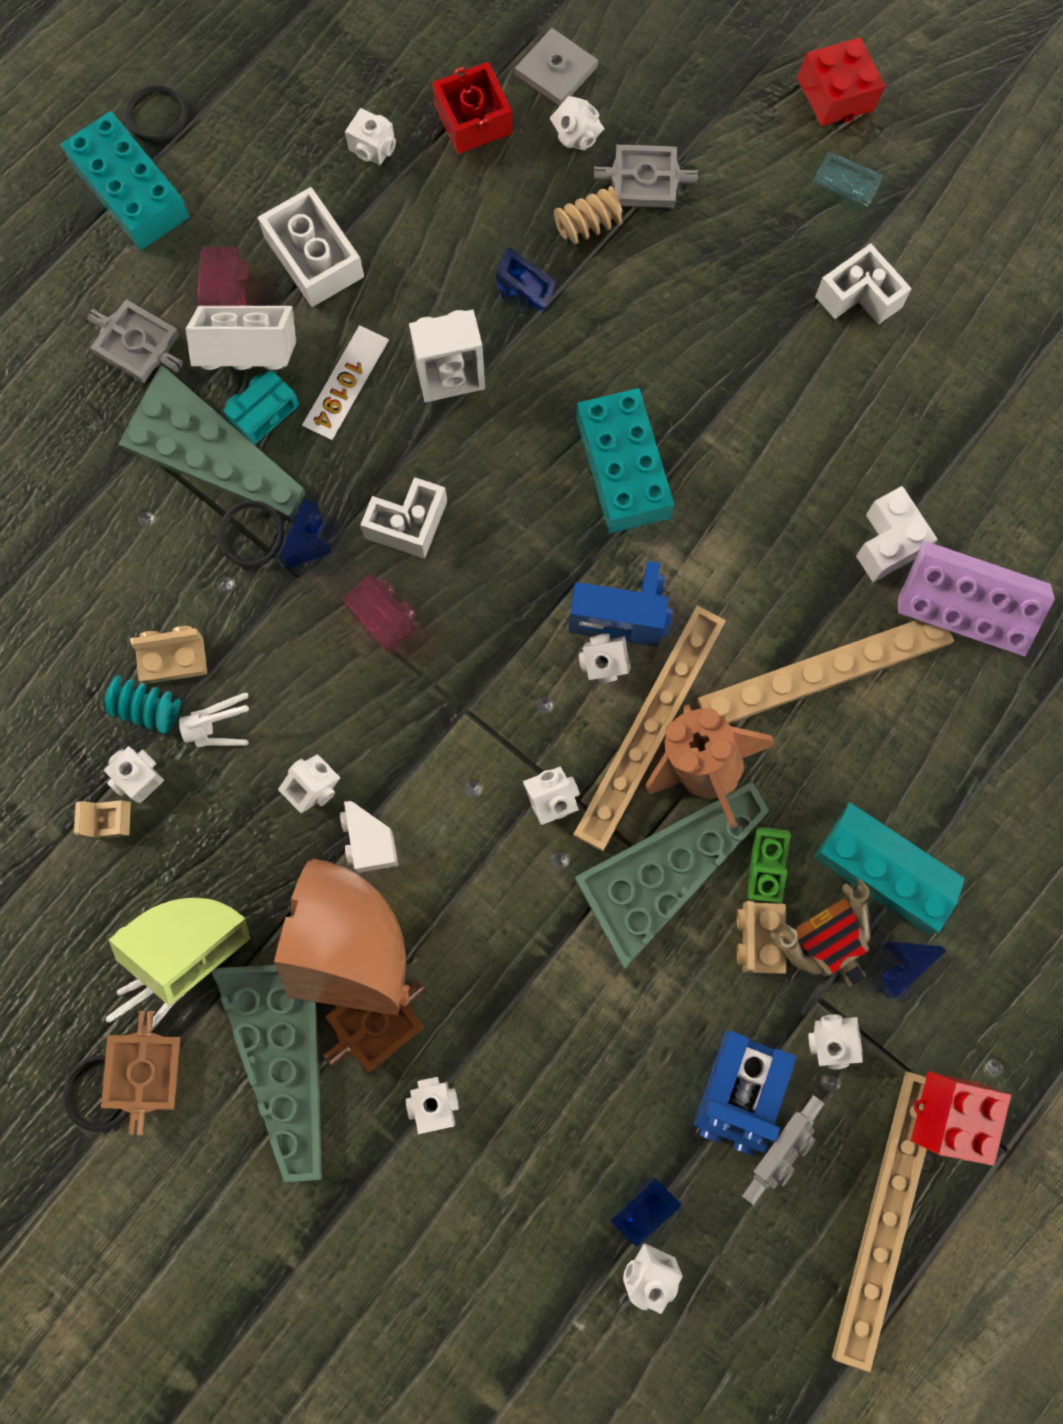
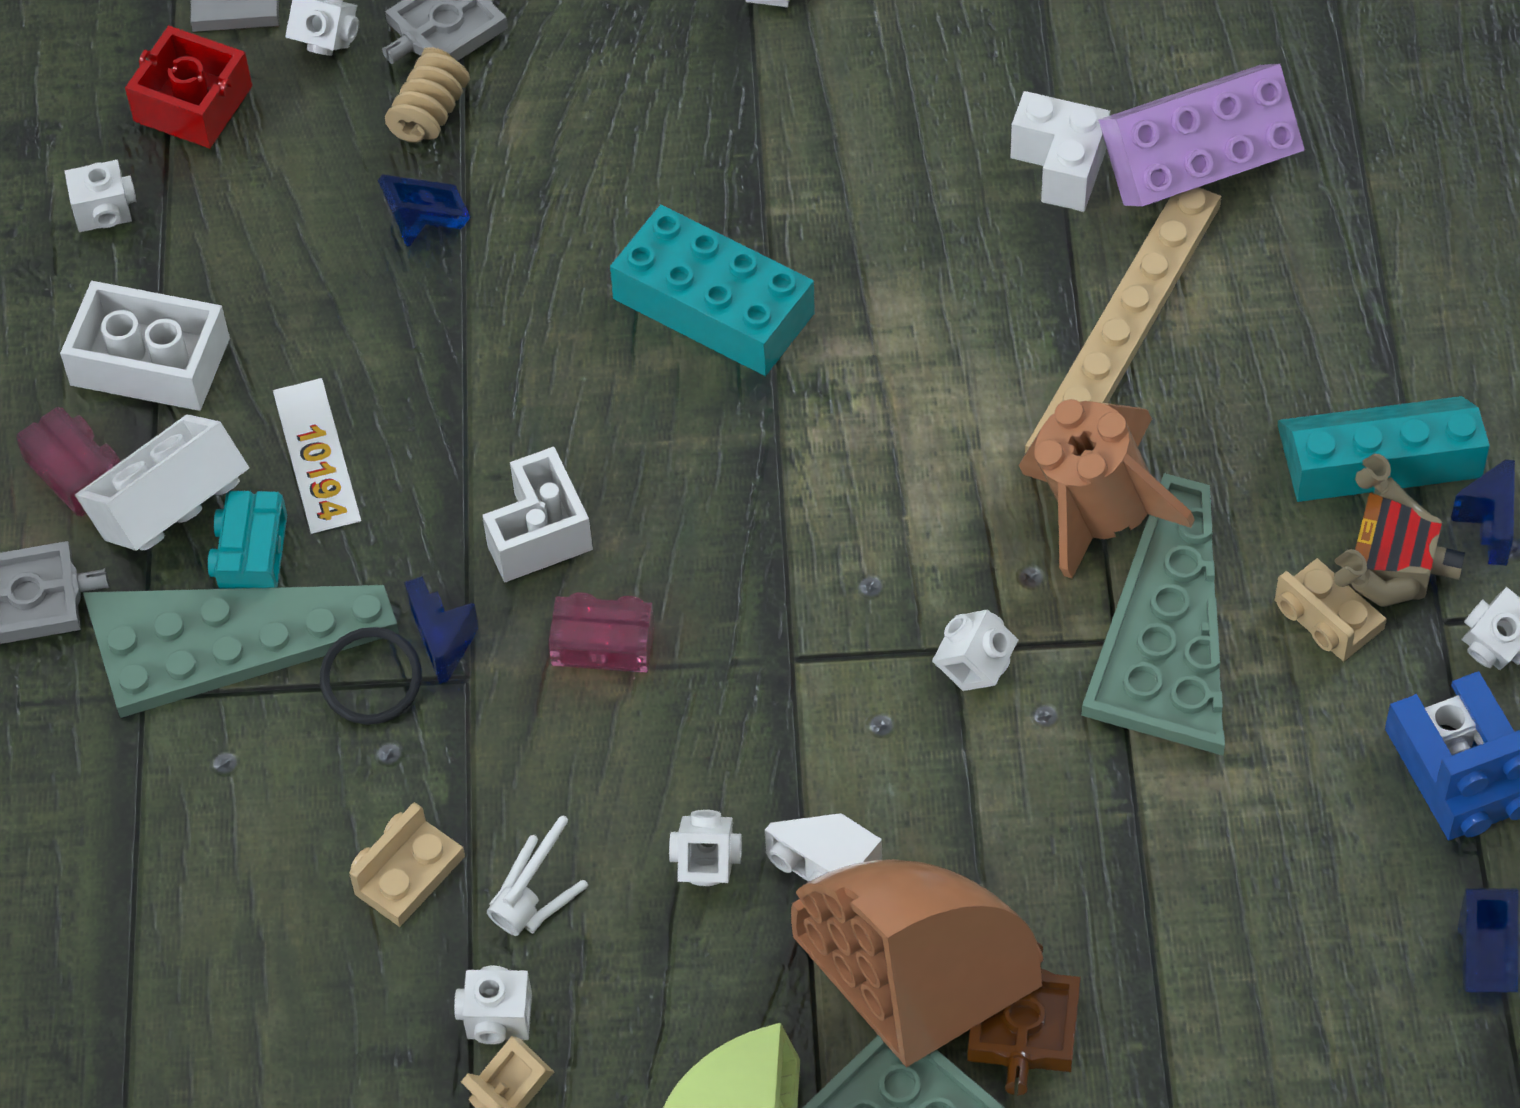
camera: 40 degrees left, 20 degrees down
teal piece [104,675,181,734] -> none
white brick [406,1077,459,1134] -> none
white brick [409,310,485,402] -> none
blue brick [568,561,673,647] -> none
tan plate [573,606,726,852] -> none
white brick [579,634,631,683] -> none
bright green slope [747,826,791,903] -> none

